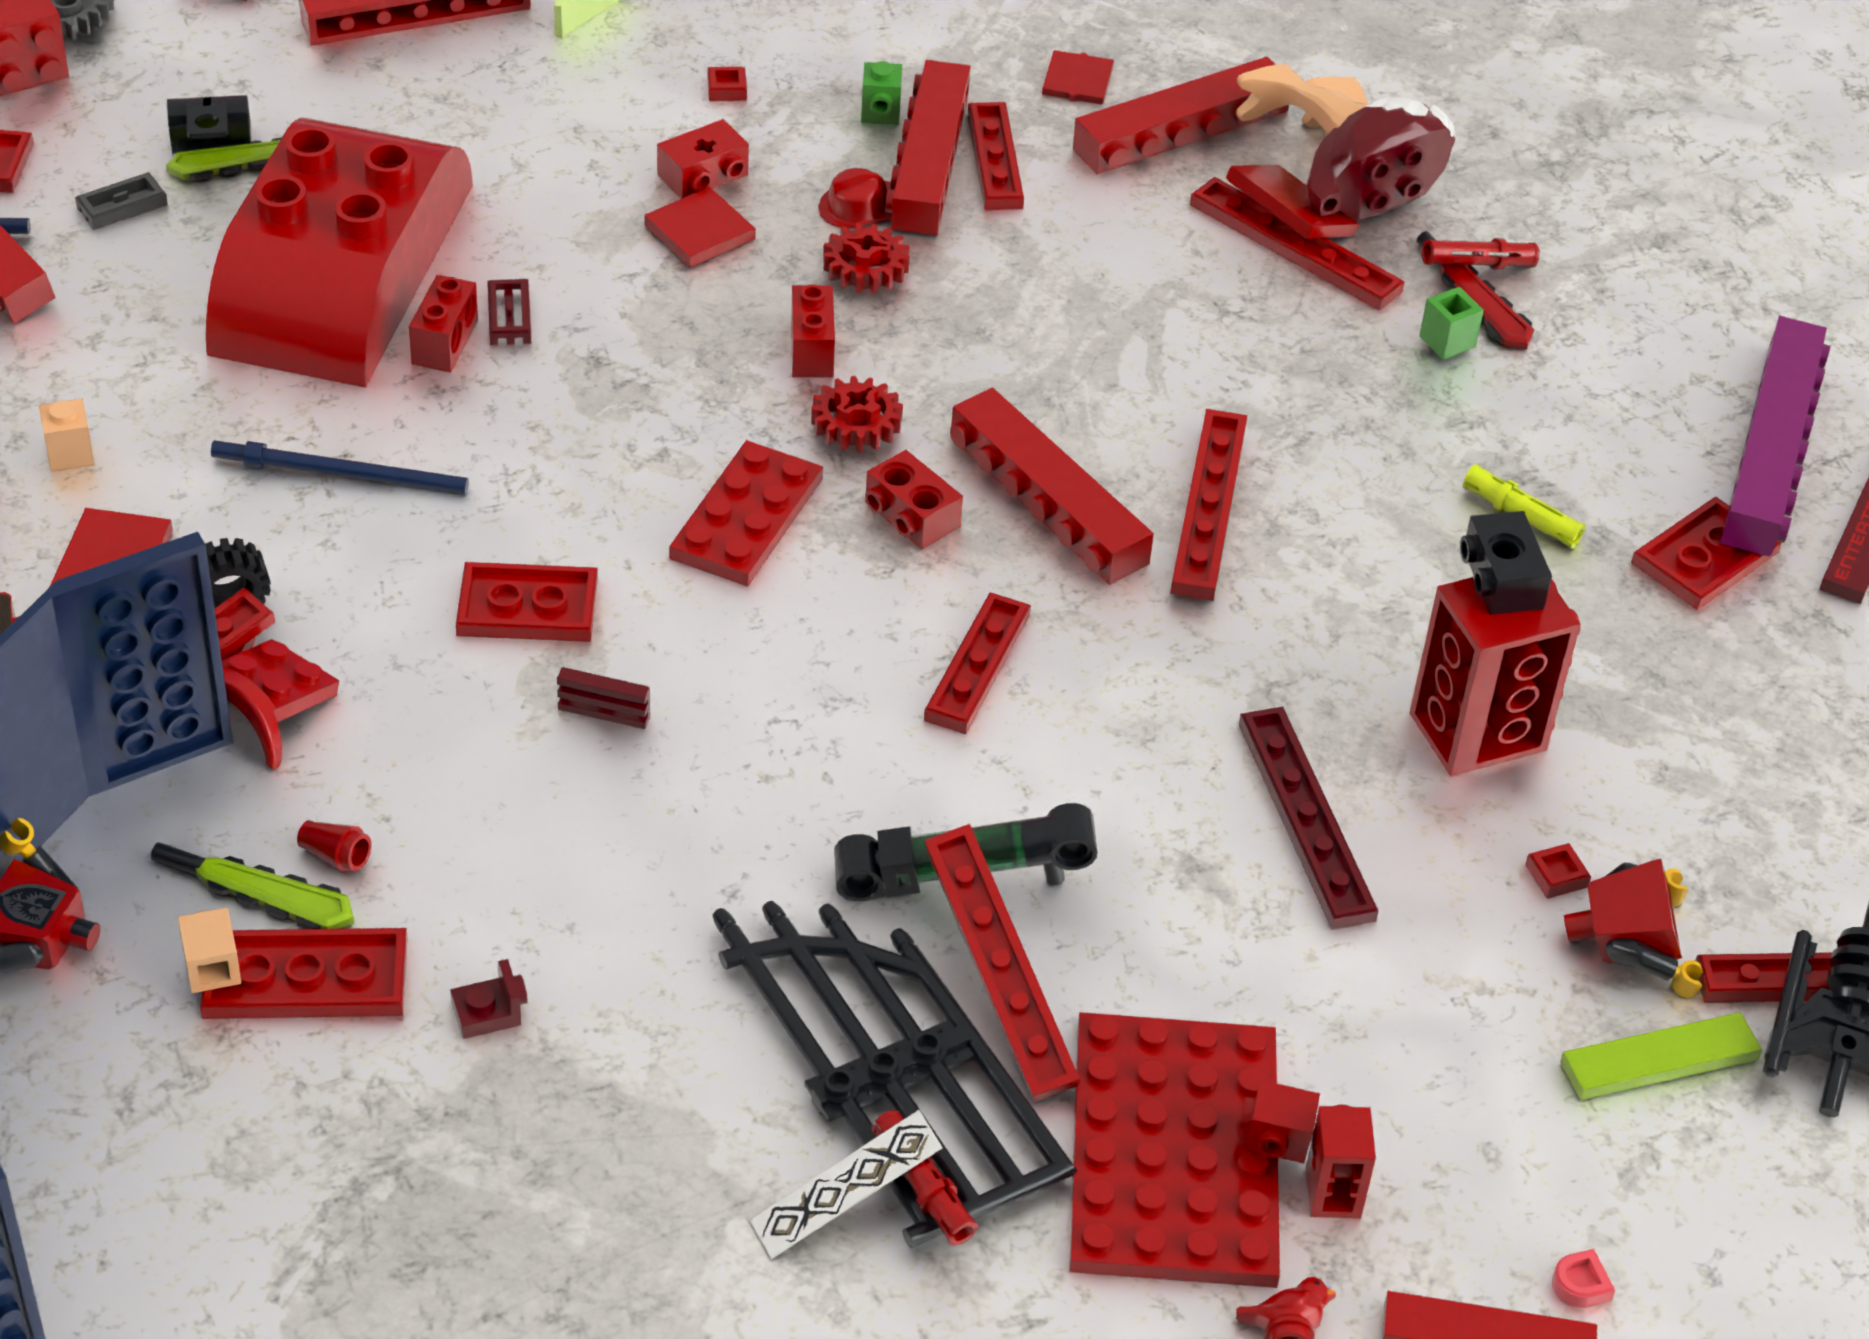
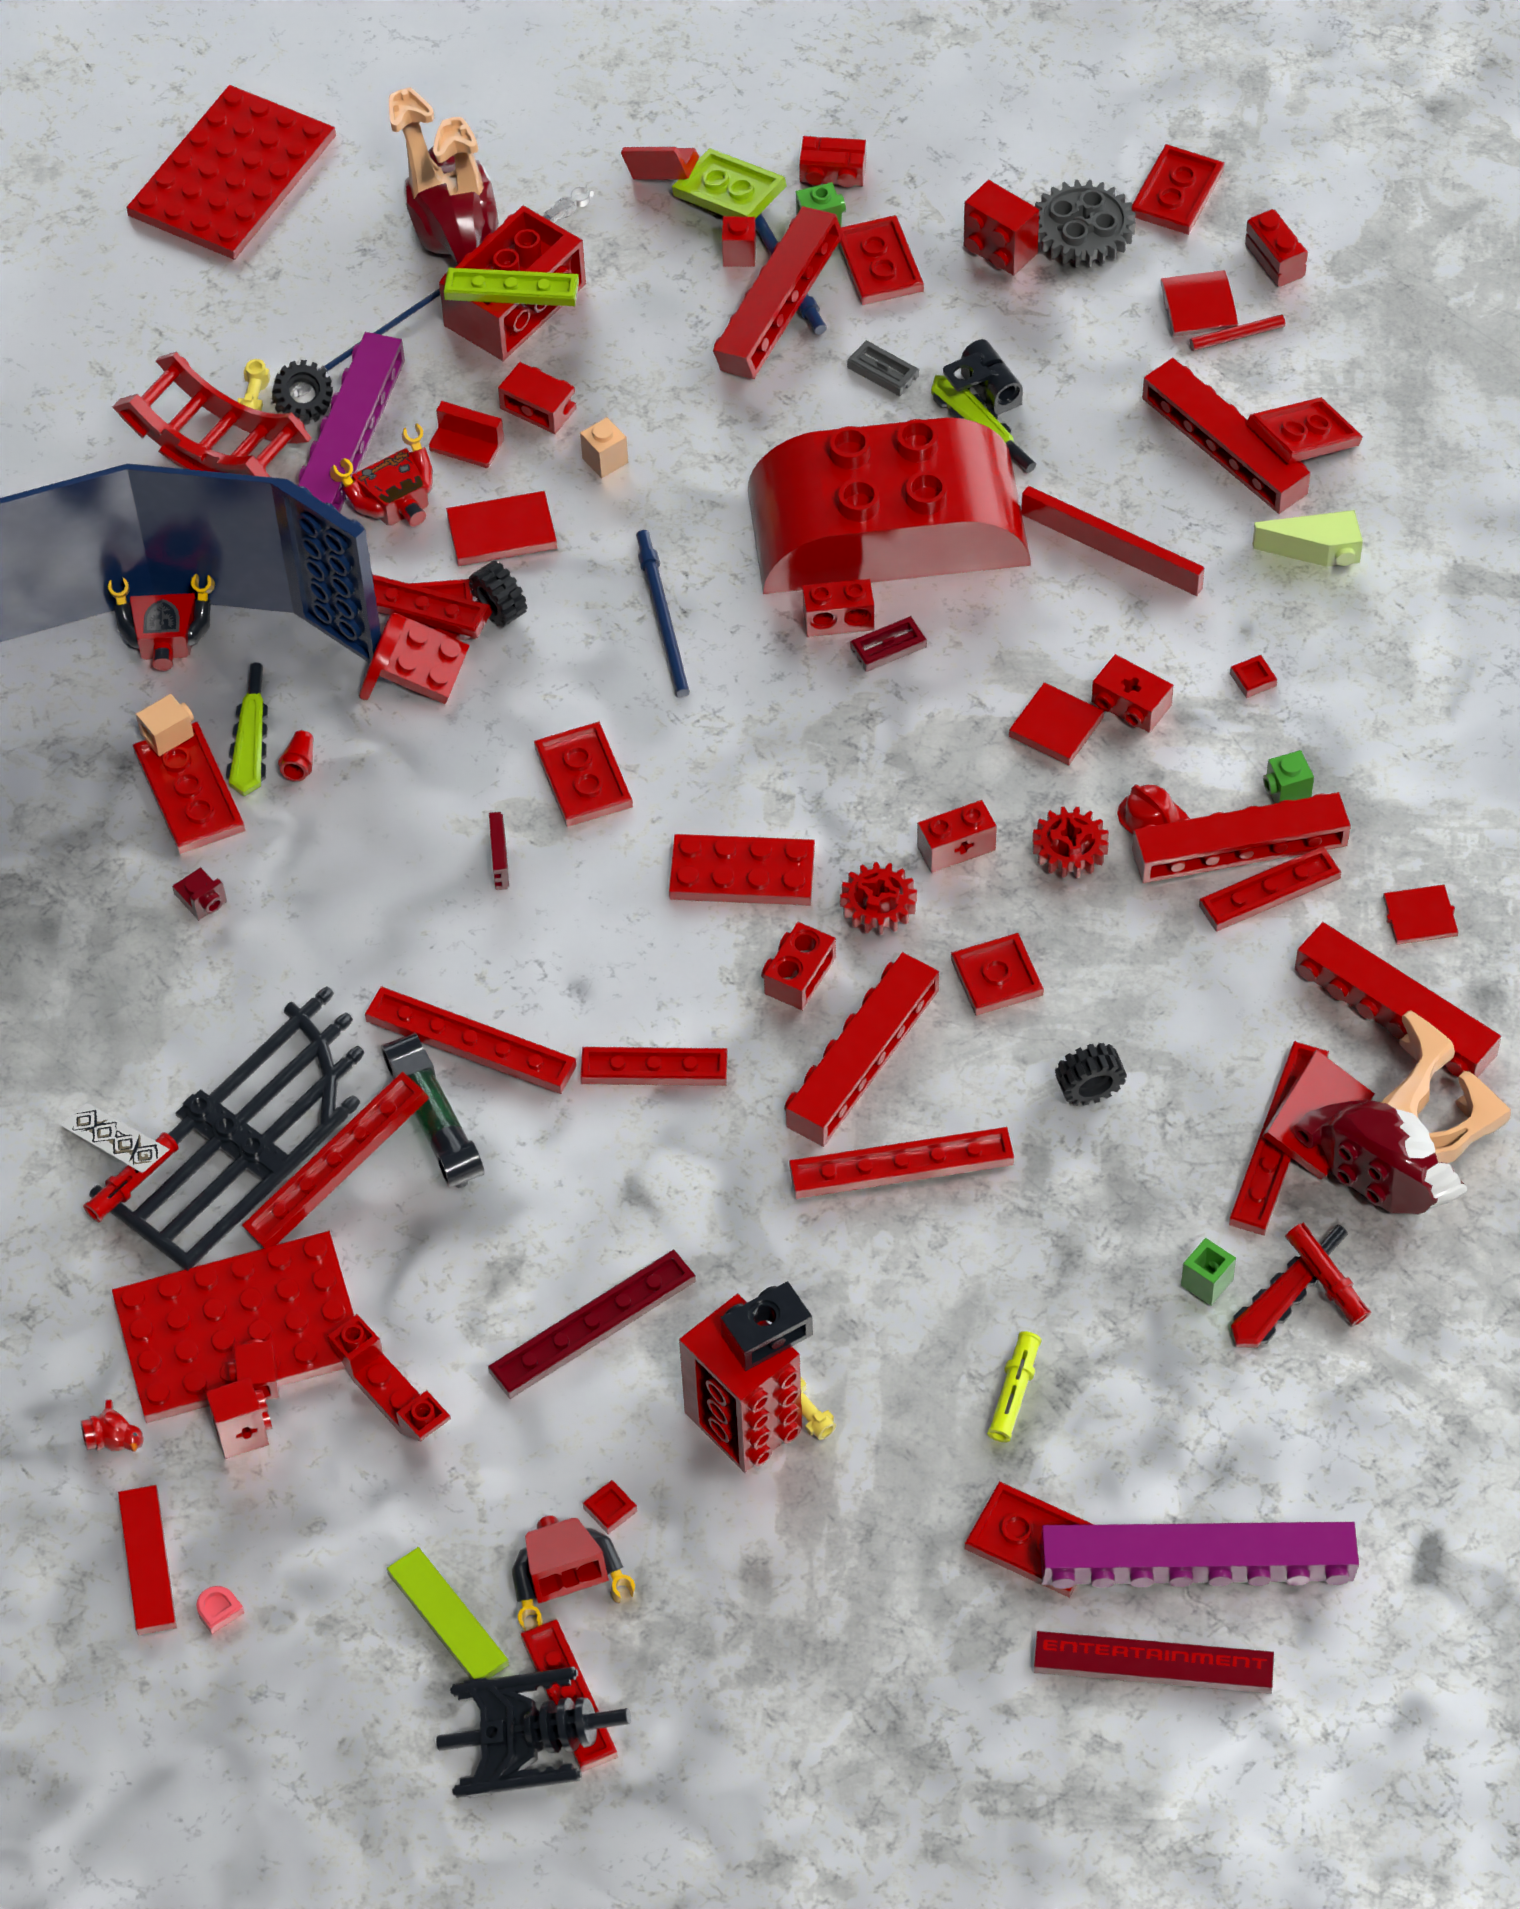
camera: 75 degrees right, 10 degrees up
none -> red slope [327,1314,451,1442]
none -> red plate [365,986,577,1094]
none -> red tile [951,933,1044,1016]
none -> red tile [1021,486,1205,596]
none -> black tyre [1055,1043,1127,1106]

